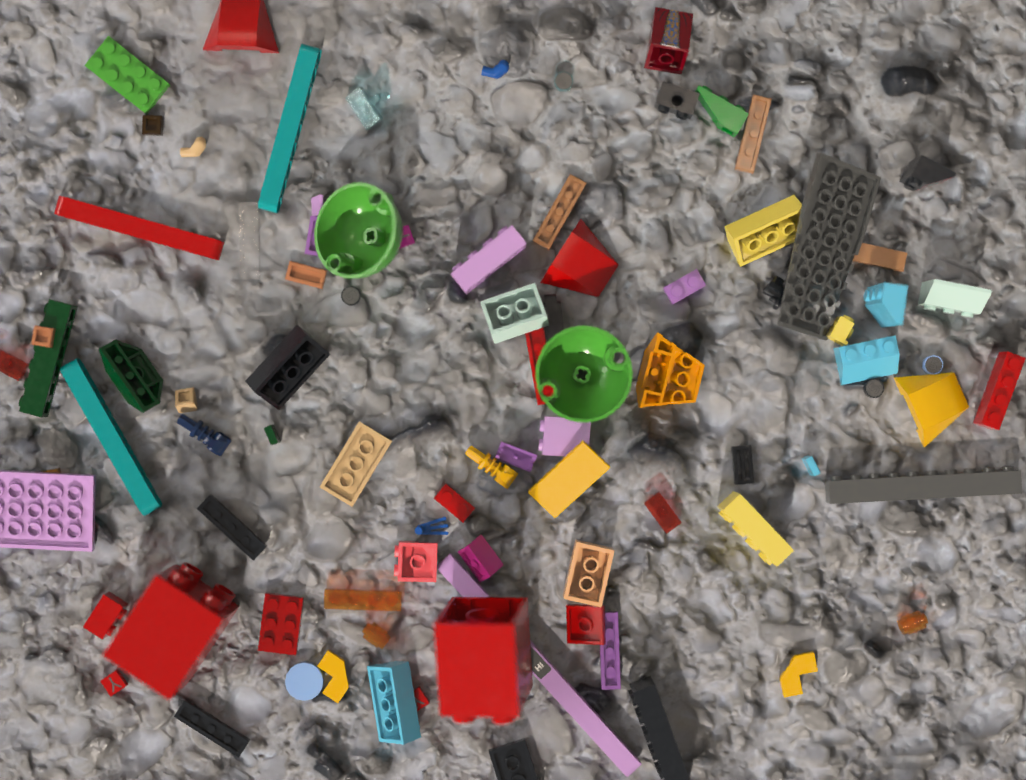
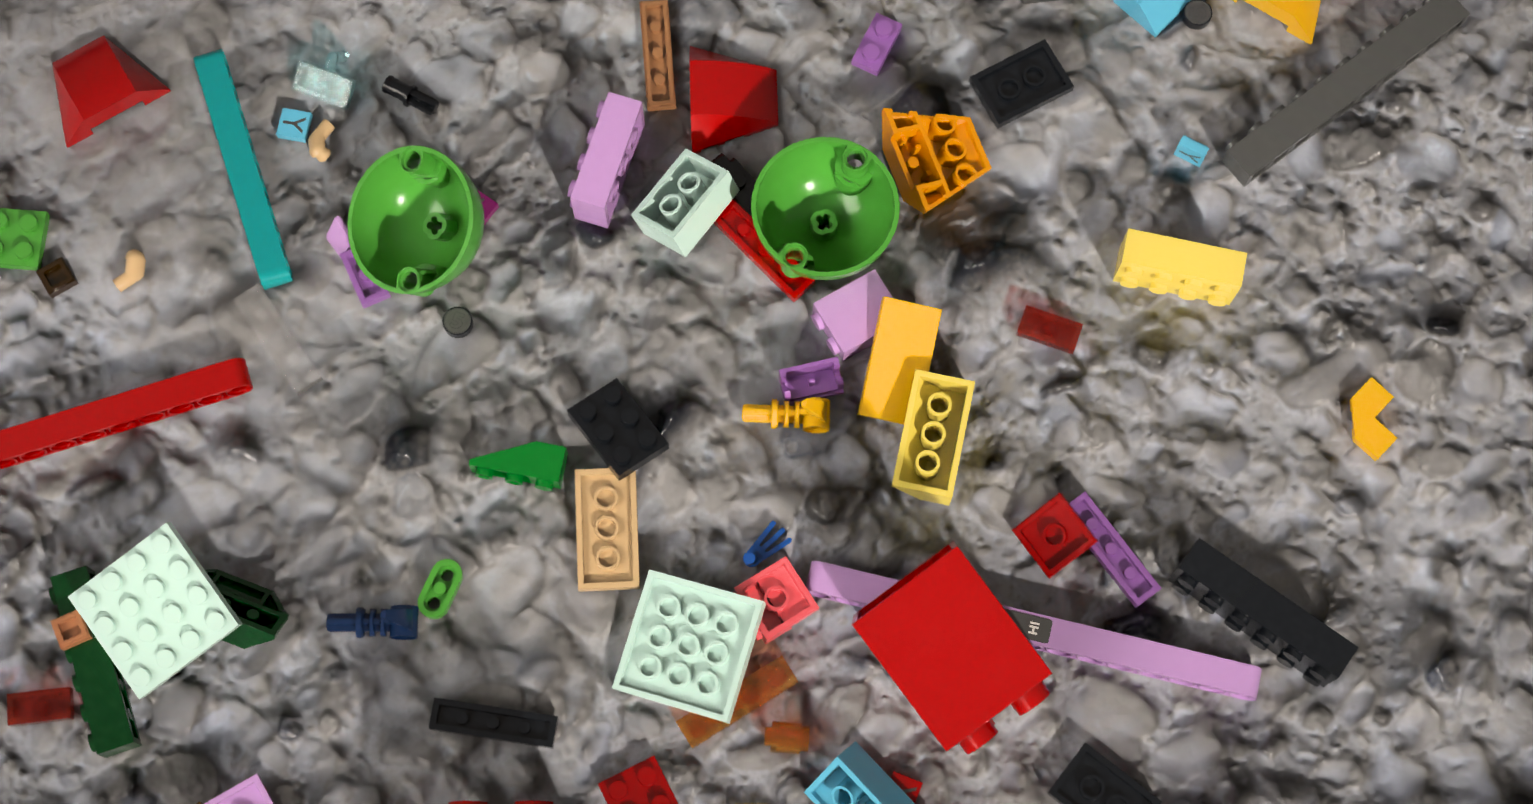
camera: 35 degrees left, 15 degrees down
teal beam [60,358,162,516] -> none
tan slope [175,387,198,413] -> none
black slope [245,325,330,410] -> none
dark green tile [264,425,281,445] -> none
nougat tile [285,261,328,289] -> none
red plate [434,483,475,522] -> none
dark pink panel [458,535,503,583] -> none
light nougat brick [563,539,614,607] -> none
black tile [731,445,754,485] -> none
clear orange brick [897,610,928,635] -> none
none -> light aqua plate [68,522,242,699]
none -> medium azure tile [276,108,313,143]
none -> tan arm [308,119,335,162]
none -> black axle [382,75,439,115]
none -> bright green plate [417,559,463,619]
none -> green slope [469,441,569,491]
none -> black plate [567,378,669,481]
none -> light aqua plate [612,569,766,724]
none -> light yellow slope [891,369,975,506]
none -> black plate [969,39,1074,129]

